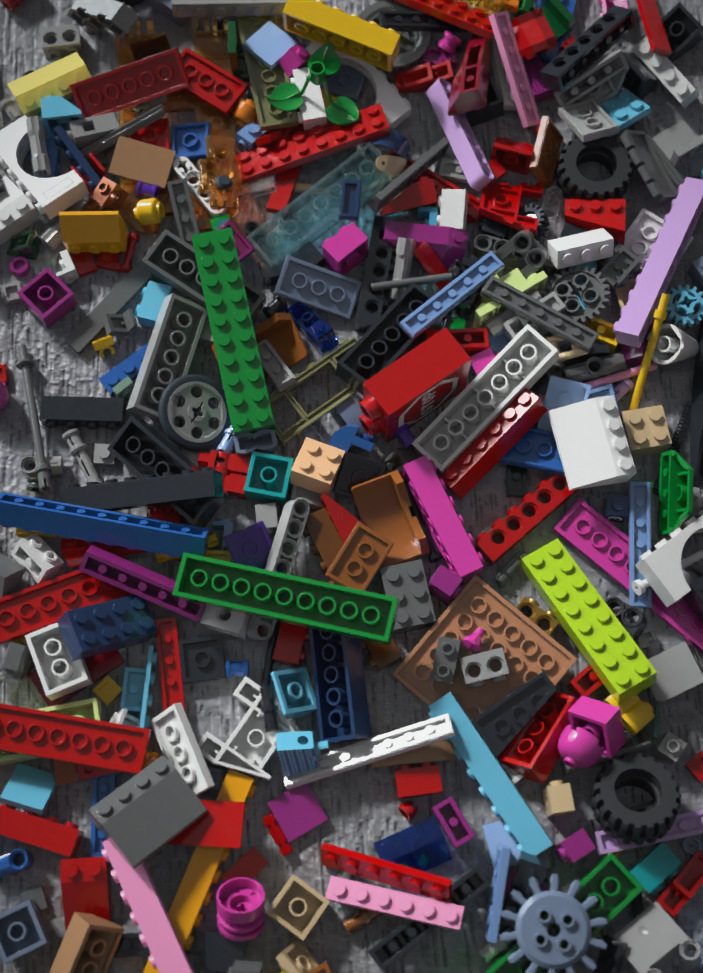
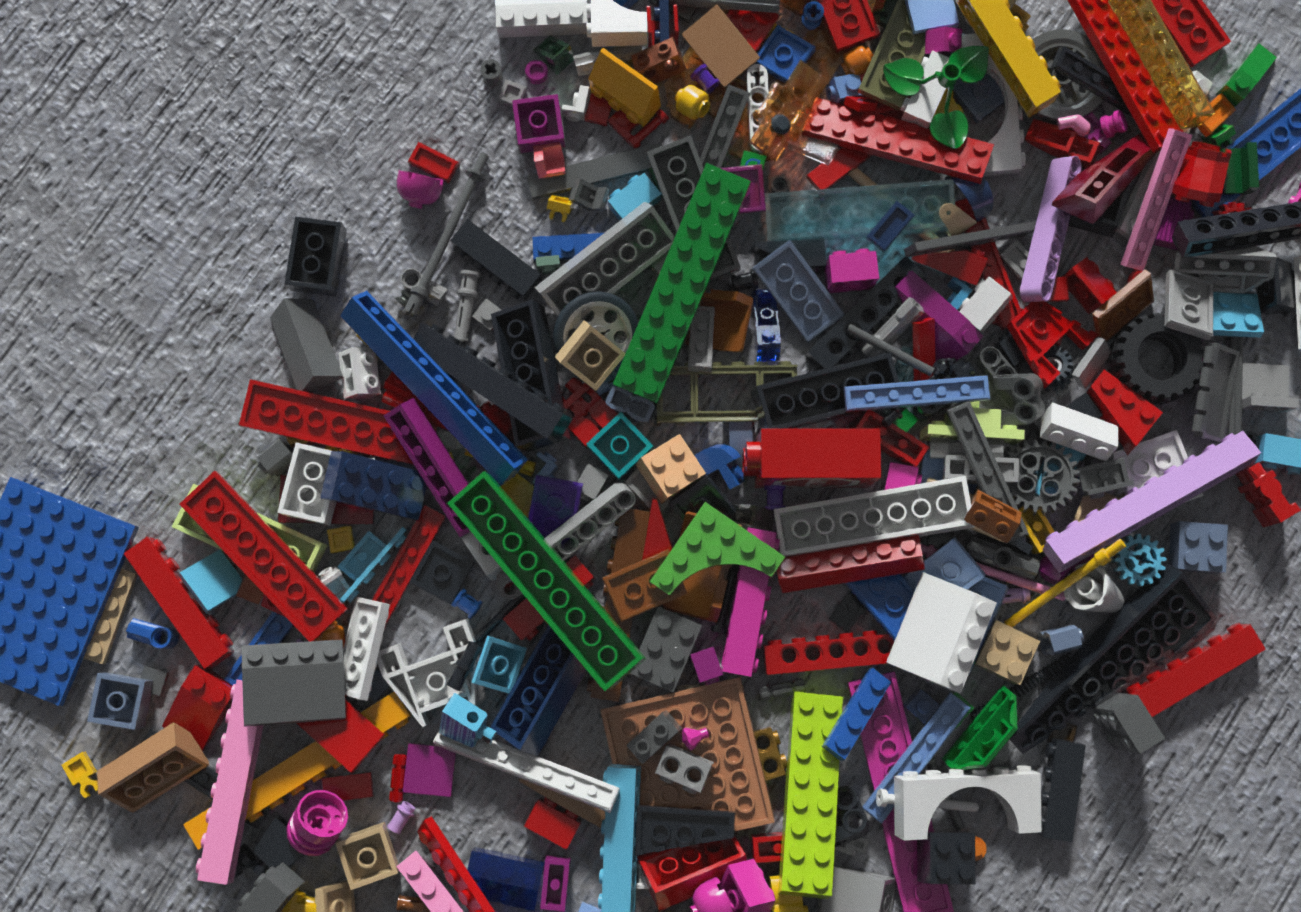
camera: 35 degrees right, 10 degrees up
red hinge [398,801,418,821] -> none
none -> lavender pin [387,801,415,834]
none -> coral panel [533,142,566,179]
none -> tan brick [555,320,626,391]
none -> bright green plate [650,502,786,596]
none -> blue bush [801,1,824,30]
none -> blue plate [822,668,891,761]
none -> dark orange bracket [964,490,1022,543]
none -> sand blue brick [1037,625,1084,655]
none -> bright pink arm [1057,115,1091,136]
none -> light grey tile [1072,337,1112,389]

